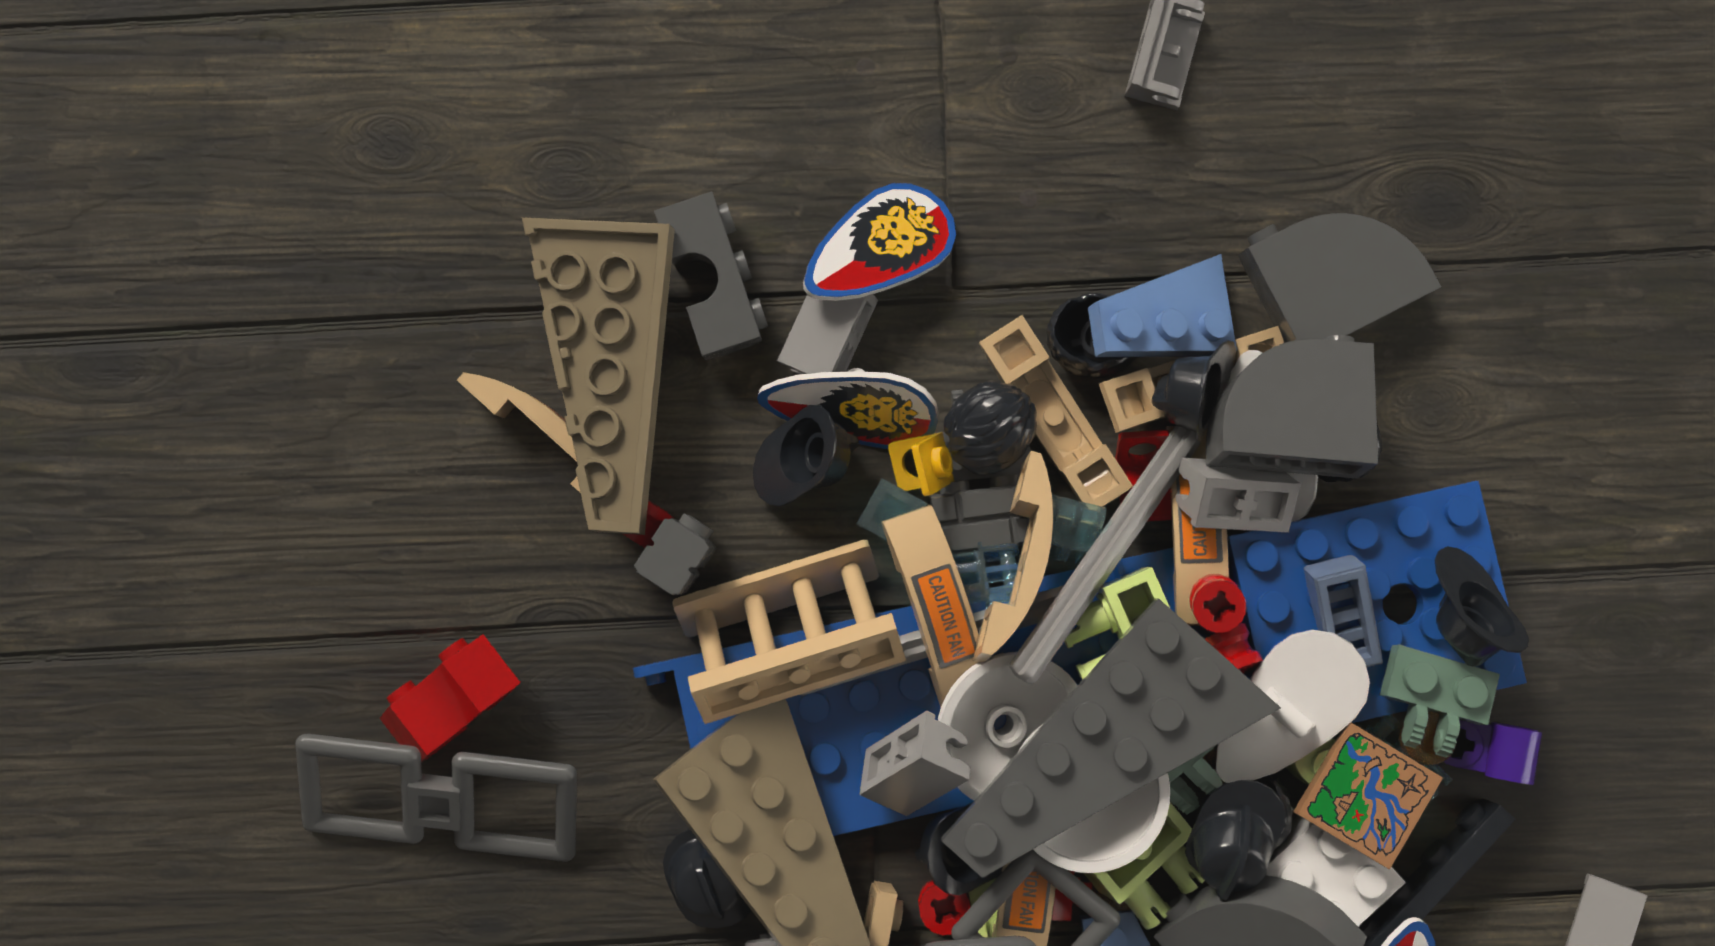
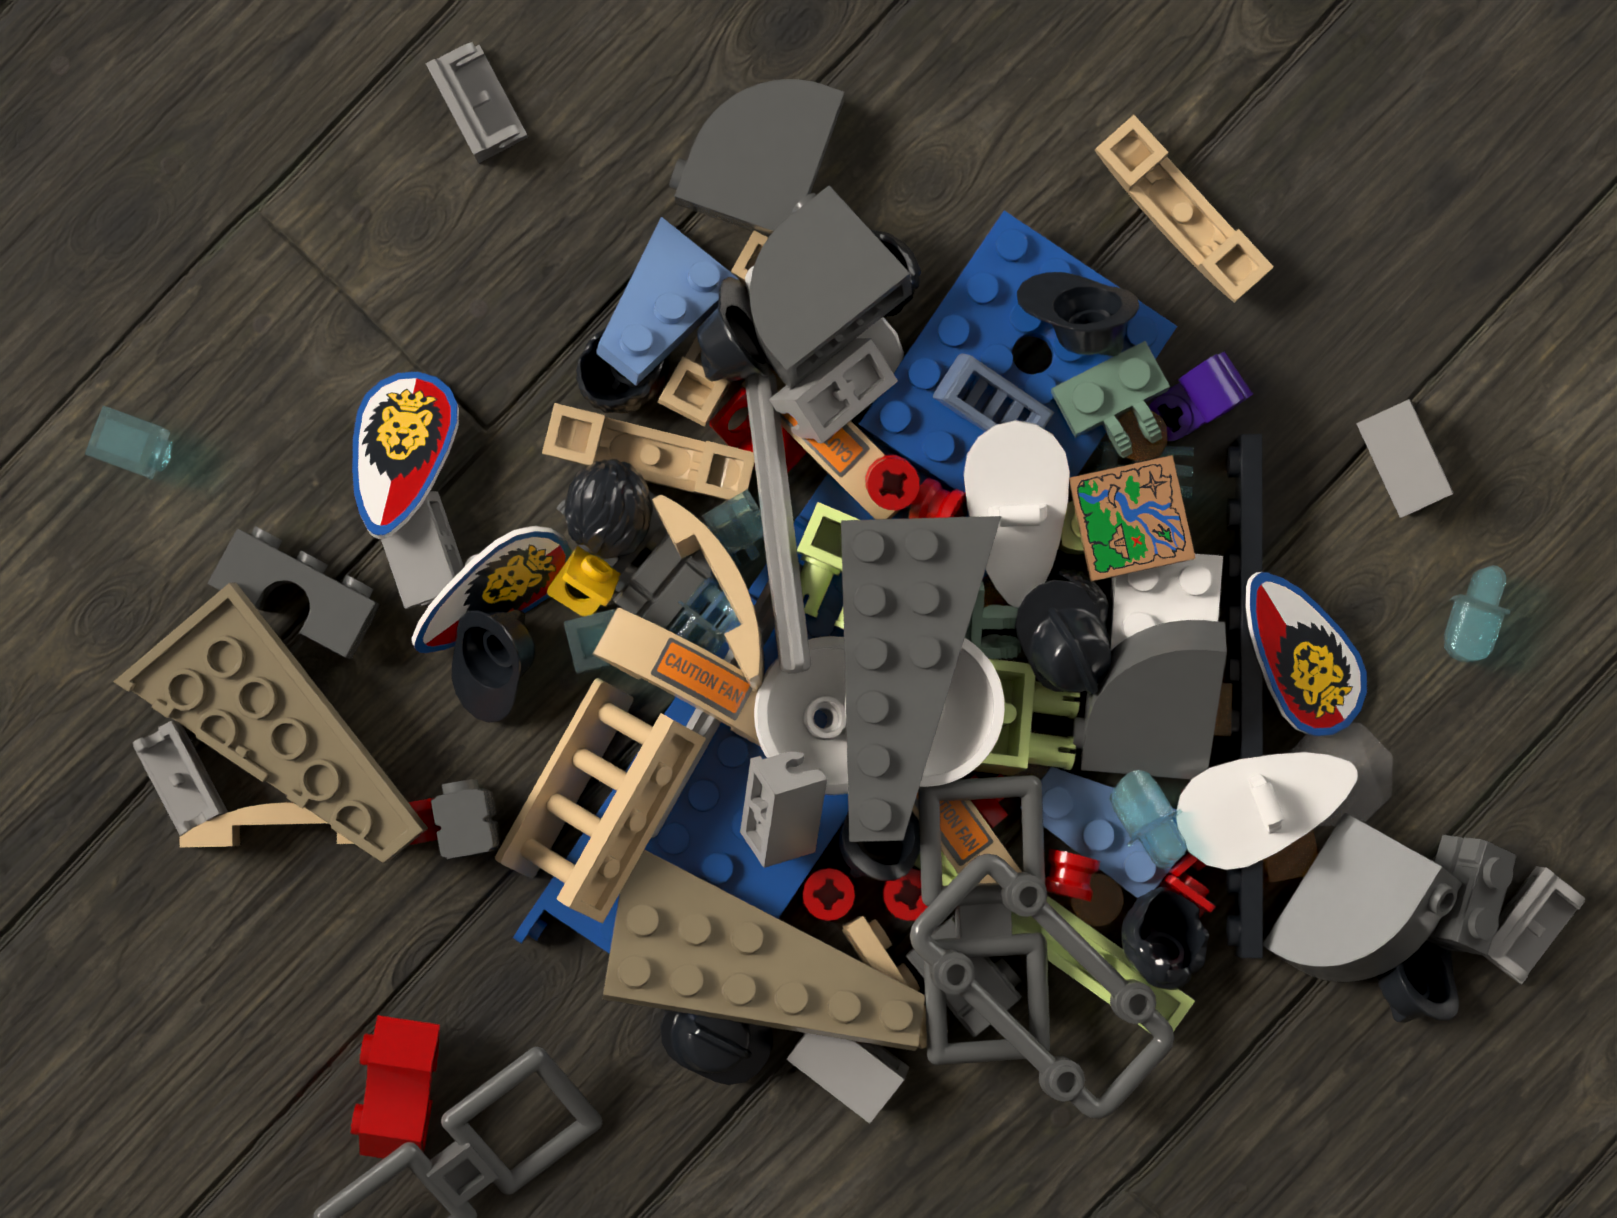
camera: 40 degrees left, 0 degrees up
none -> clear light blue brick [85,406,173,480]
none -> light grey hinge [133,721,228,836]
none -> red wheel [803,868,855,921]
none -> tan slope [1095,115,1274,303]

